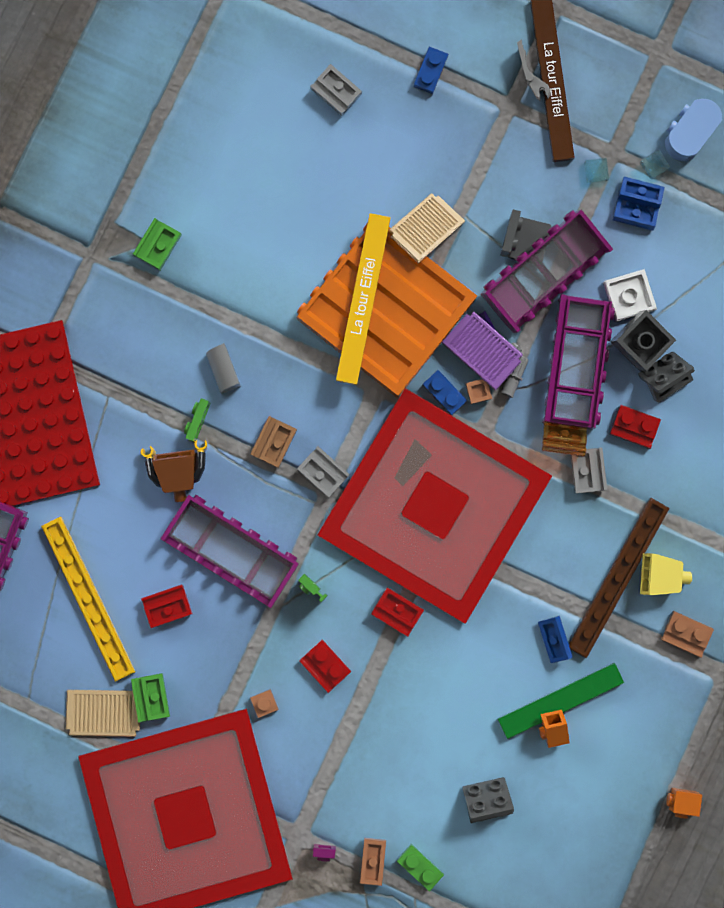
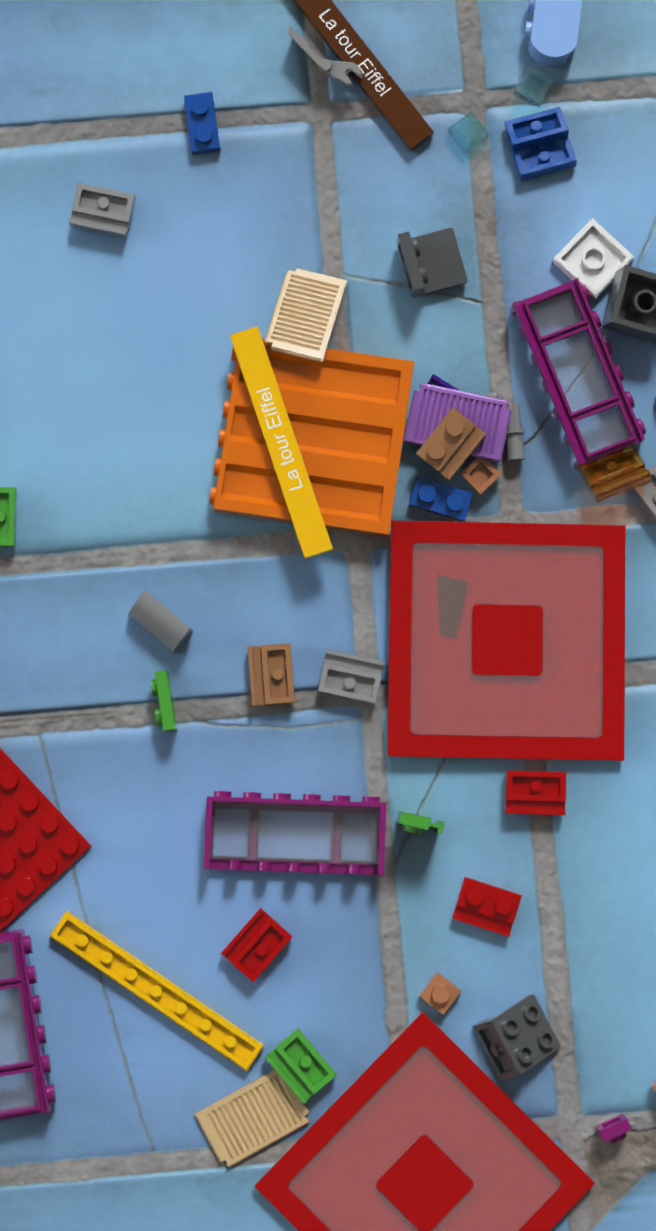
camera: 30 degrees left, 0 degrees up
dark orange torso [141,440,208,502] -> none
clear window [481,209,613,333] -> none
none -> medium nougat plate [416,407,486,481]
none -> dark grey bracket [472,994,561,1080]

